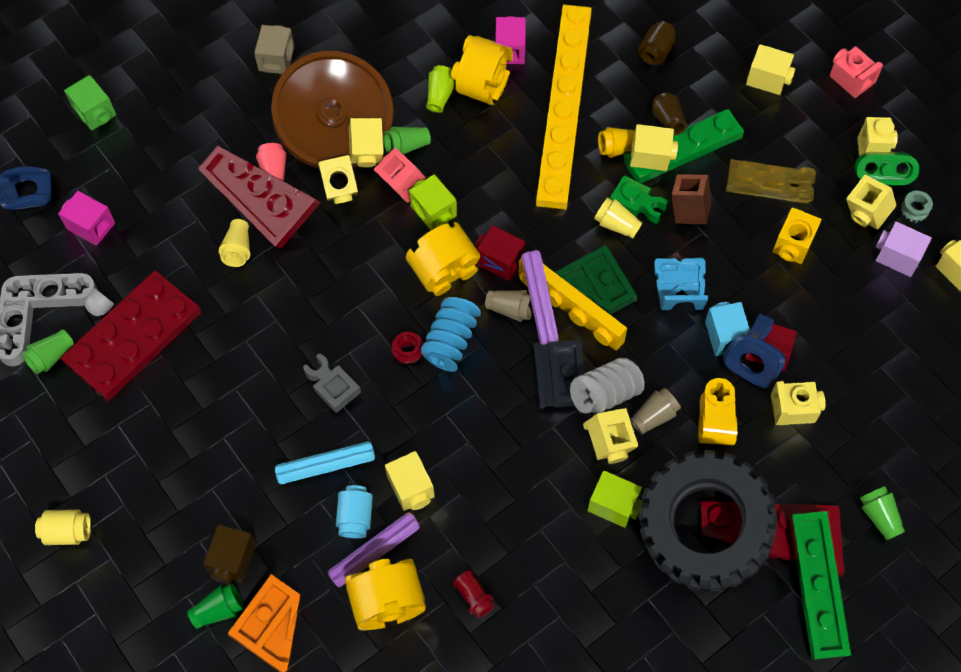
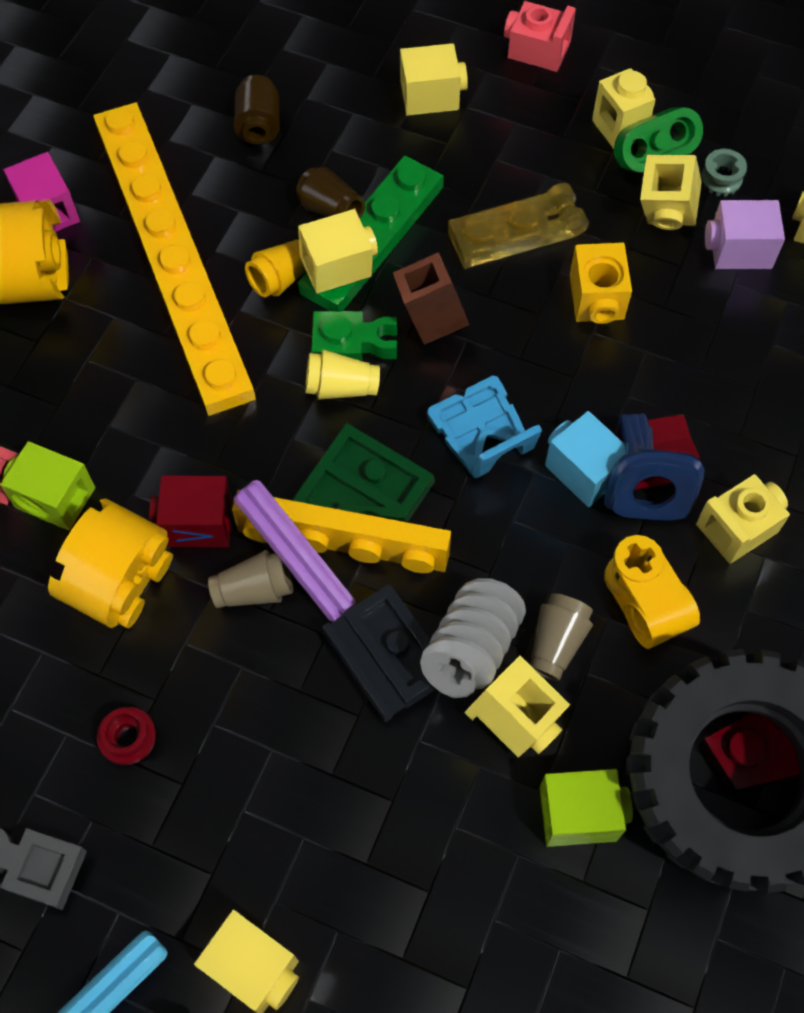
camera: 30 degrees left, 0 degrees up
dark azure piece [421,297,481,372] -> none

